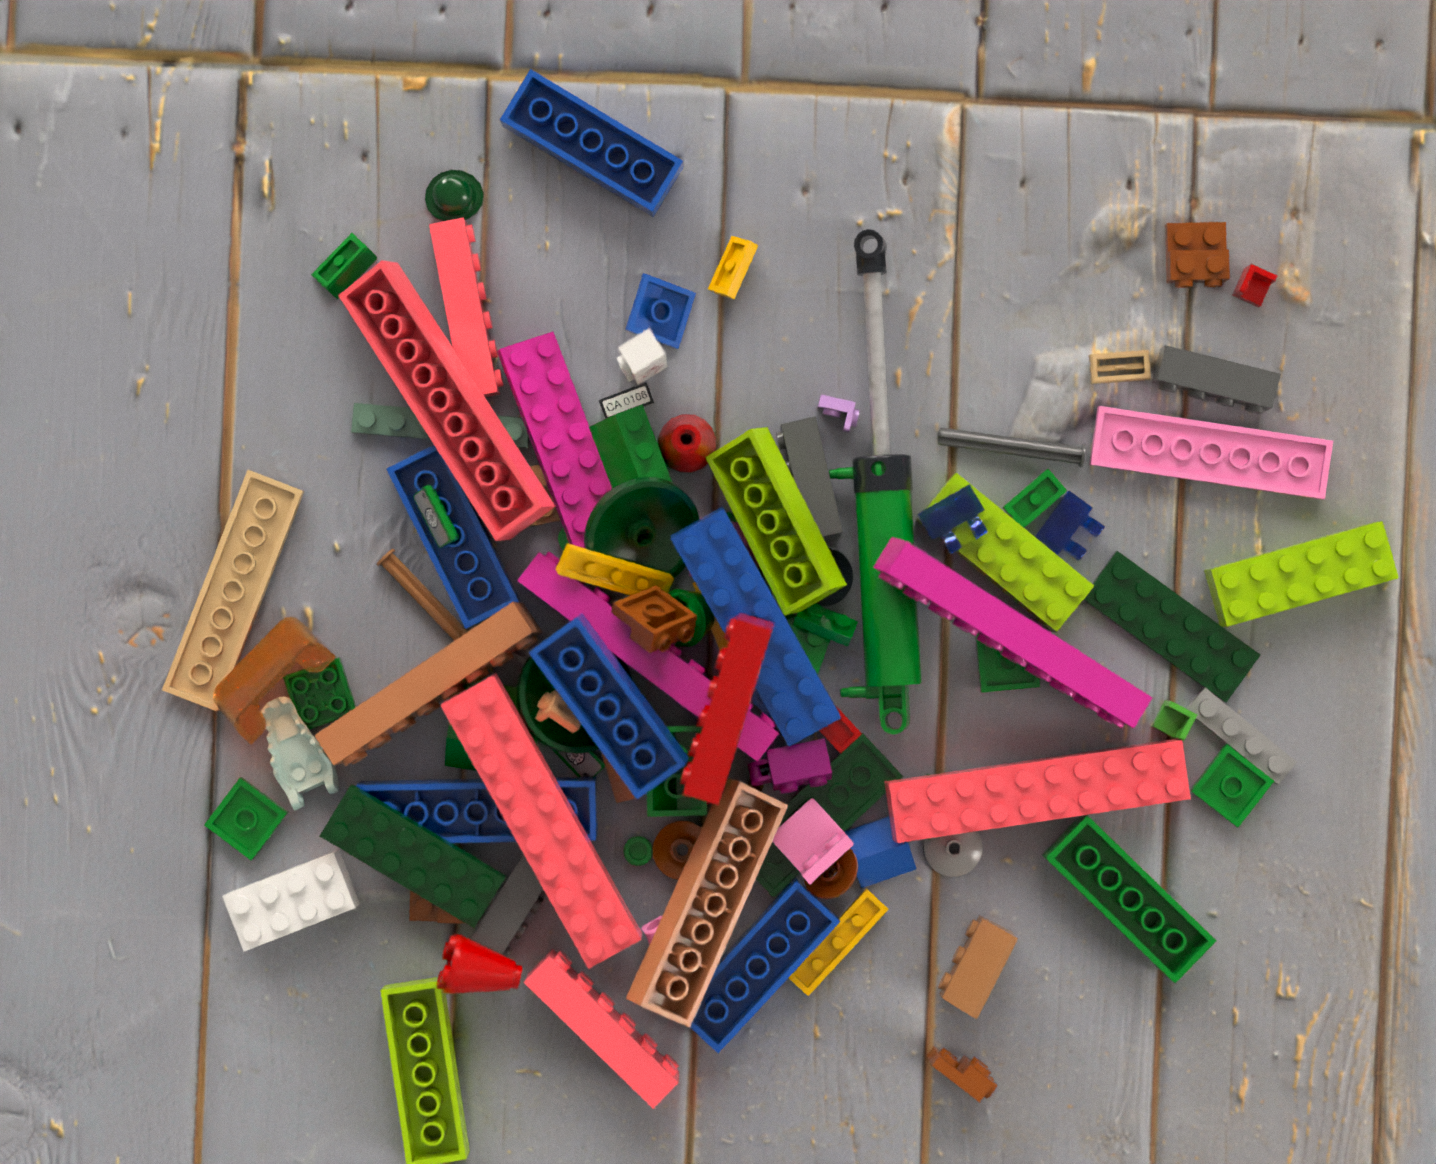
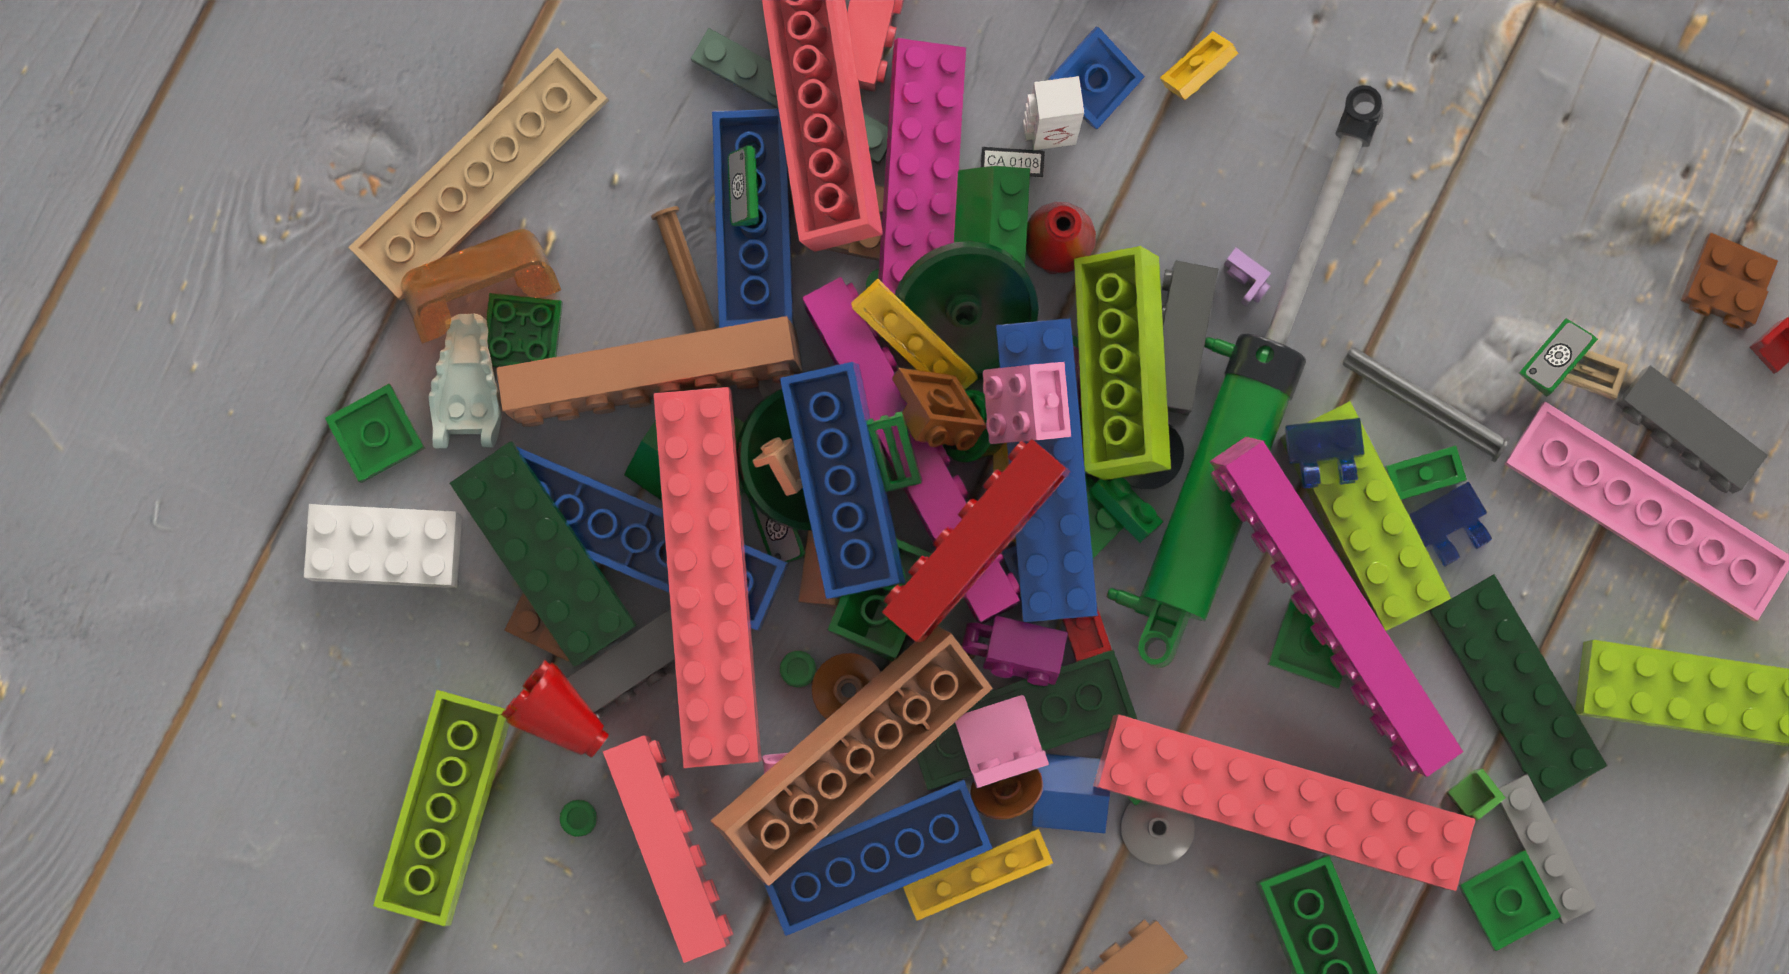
camera: 30 degrees right, 5 degrees down
none -> green tile [560,800,598,837]
none -> green tile [867,411,922,492]
none -> bright pink bracket [983,362,1071,444]
none -> slope [1519,318,1598,397]

